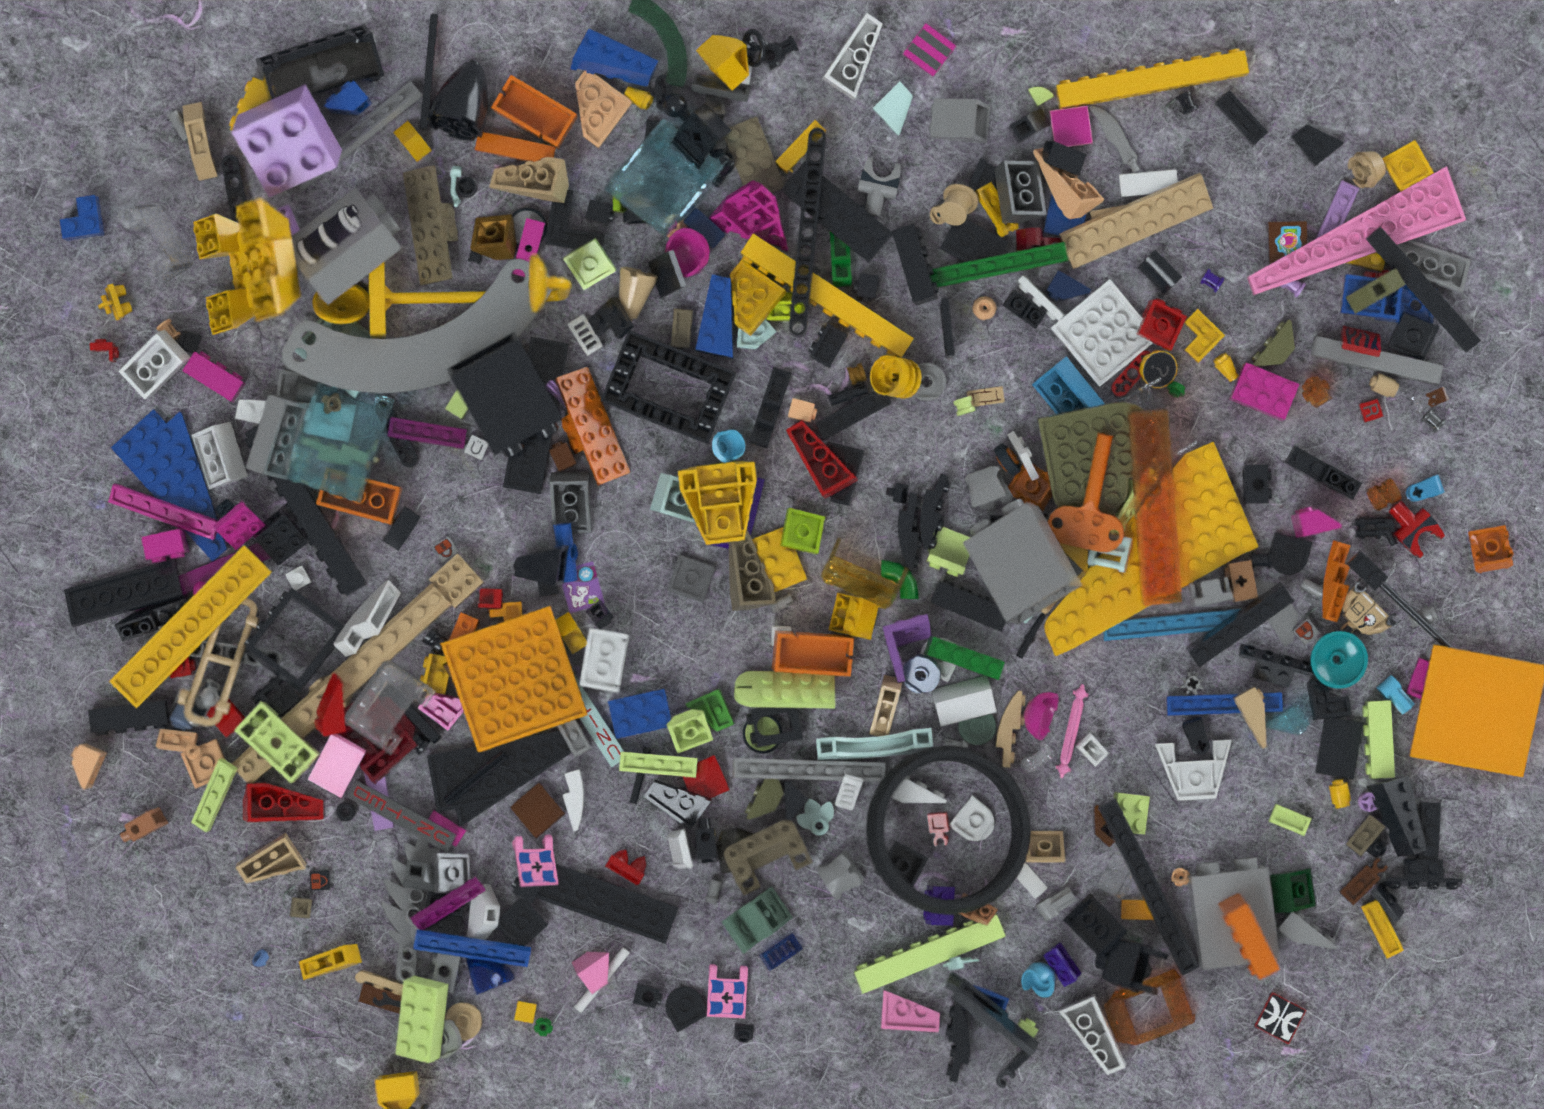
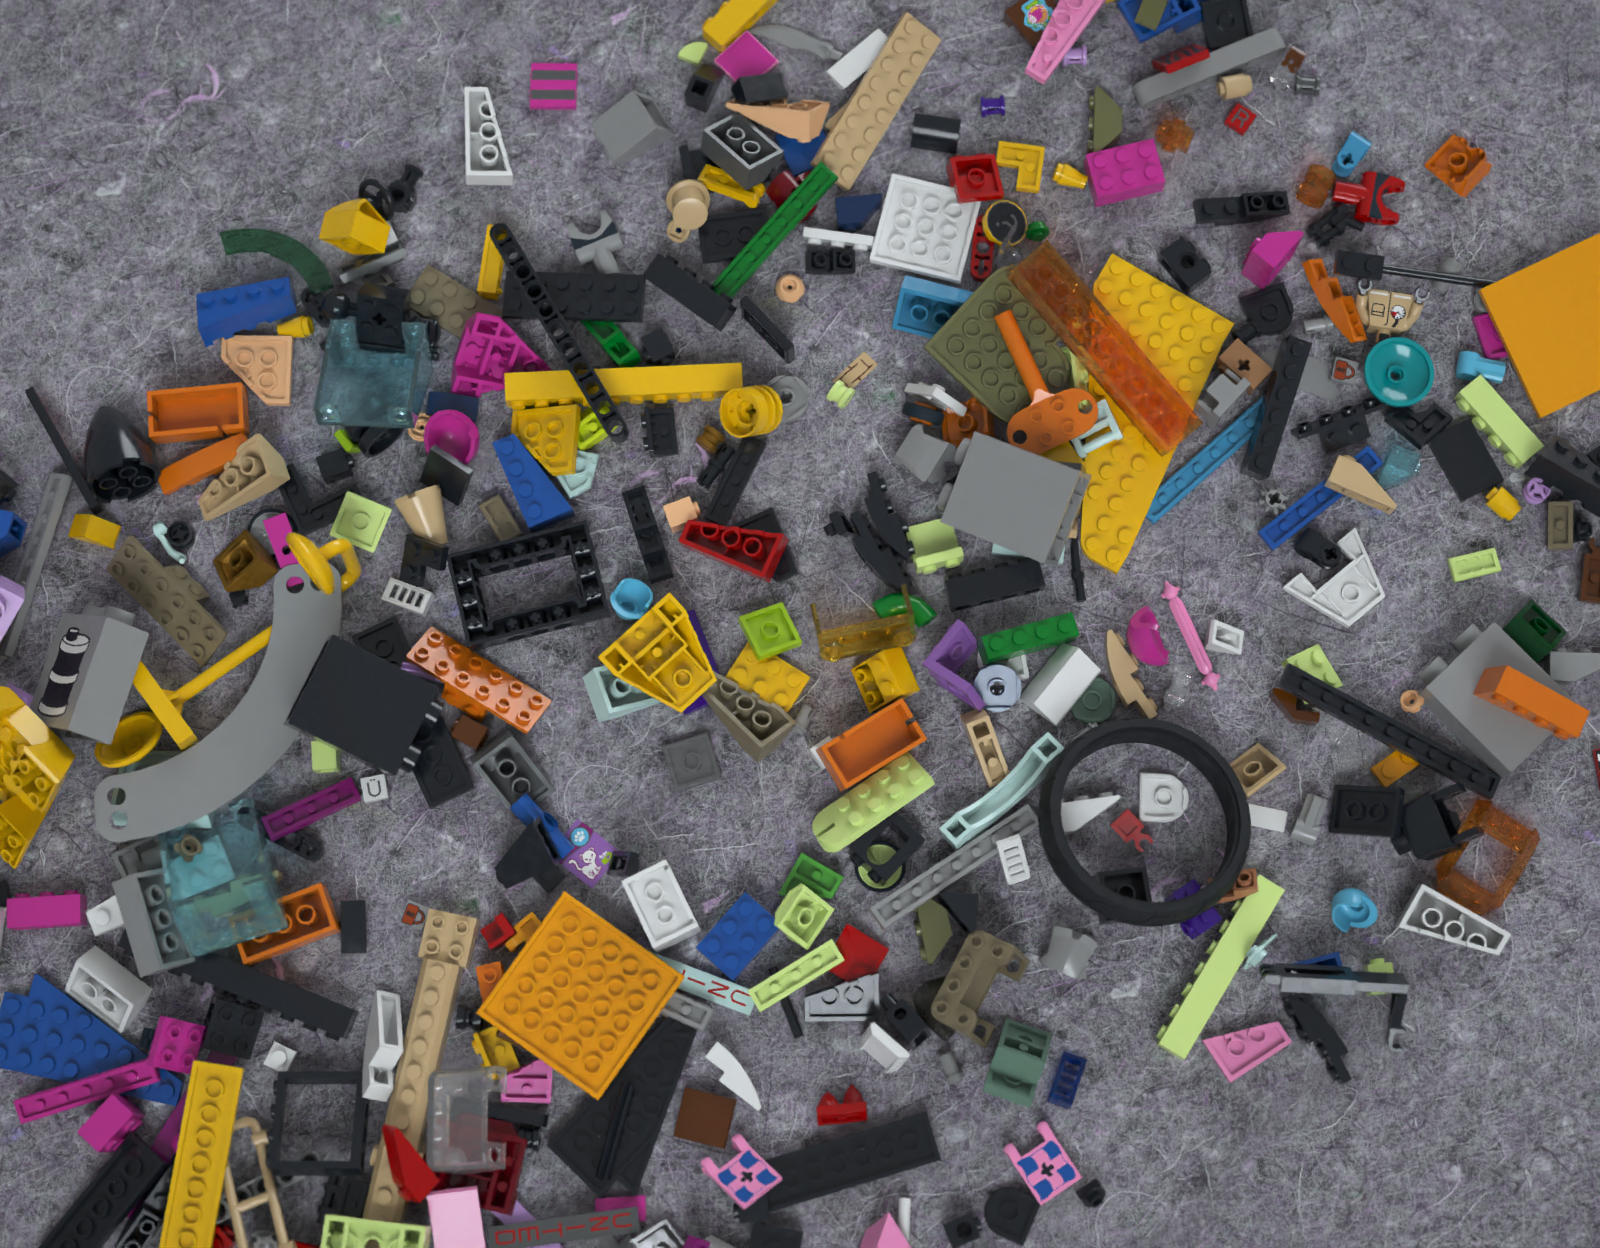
camera: 30 degrees left, 10 degrees down
yellow slope [555,612,587,654] -> none
light aqua plate [796,799,834,835] -> none
light aqua slope [873,82,913,136] -> none
dark purple bracket [1043,942,1082,987] -> none

